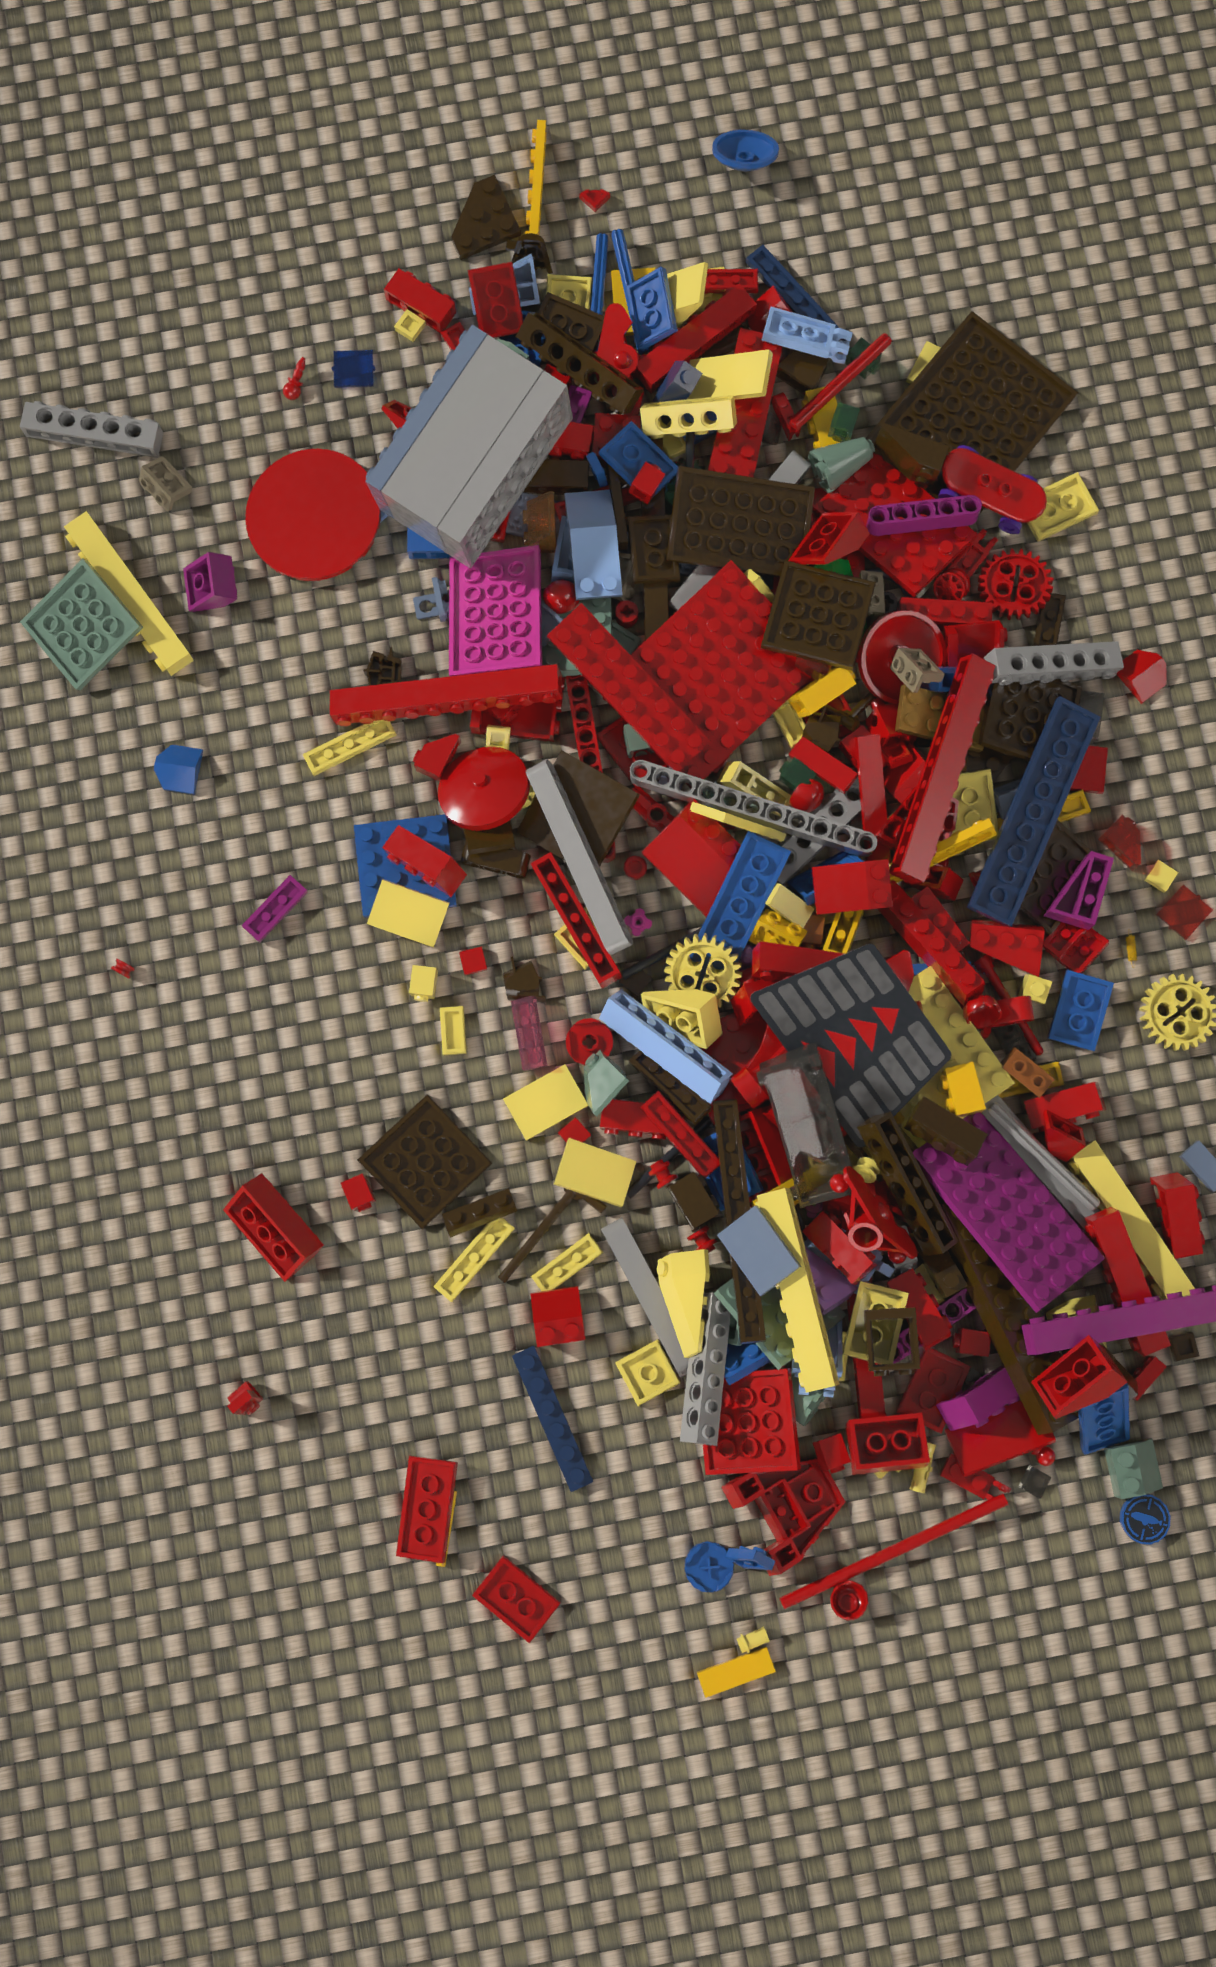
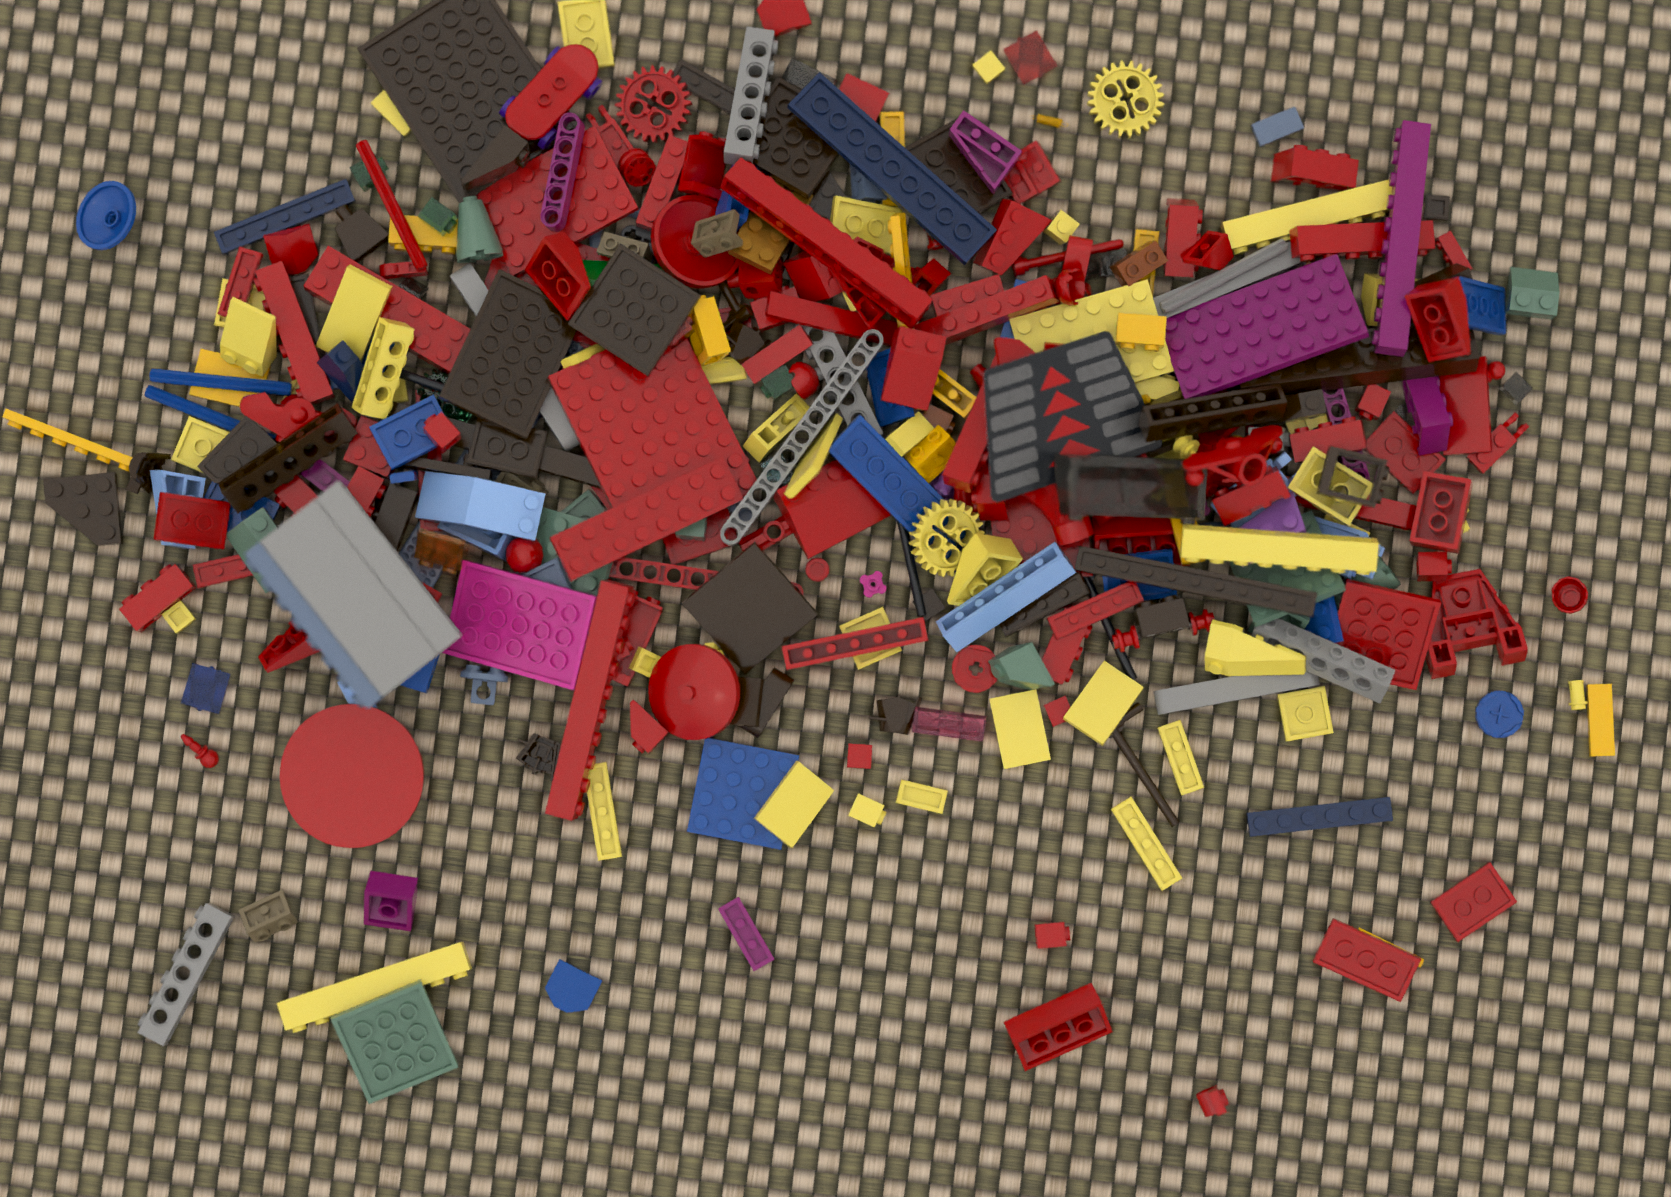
camera: 75 degrees left, 5 degrees up
red bush [111,958,135,979] -> none
dark brown tile [357,1094,493,1230] -> none
red wedge [382,825,467,897] -> none
dark brown plate [442,1188,517,1238] -> none
light grey beam [526,759,633,955] -> none
red slope [530,1286,586,1347] -> none
red tile [579,189,610,212] -> none
red wheel [615,600,638,628] -> none
blue tile [626,266,678,350] -> none
sand blue tile [717,1205,801,1296] -> none
blue plate [725,1546,775,1570] -> none
light blue tile [762,307,853,364] -> none
red piece [779,1493,1009,1610] -> none
red tile [881,741,913,769] -> none
dark brown brick [904,1096,987,1166] -> none
light yellow pin [909,1442,936,1493] -> none
blue plate [1047,970,1114,1051] -> none
clear red slope [1098,814,1141,871] -> none
tile [1120,1494,1171,1545] -> none

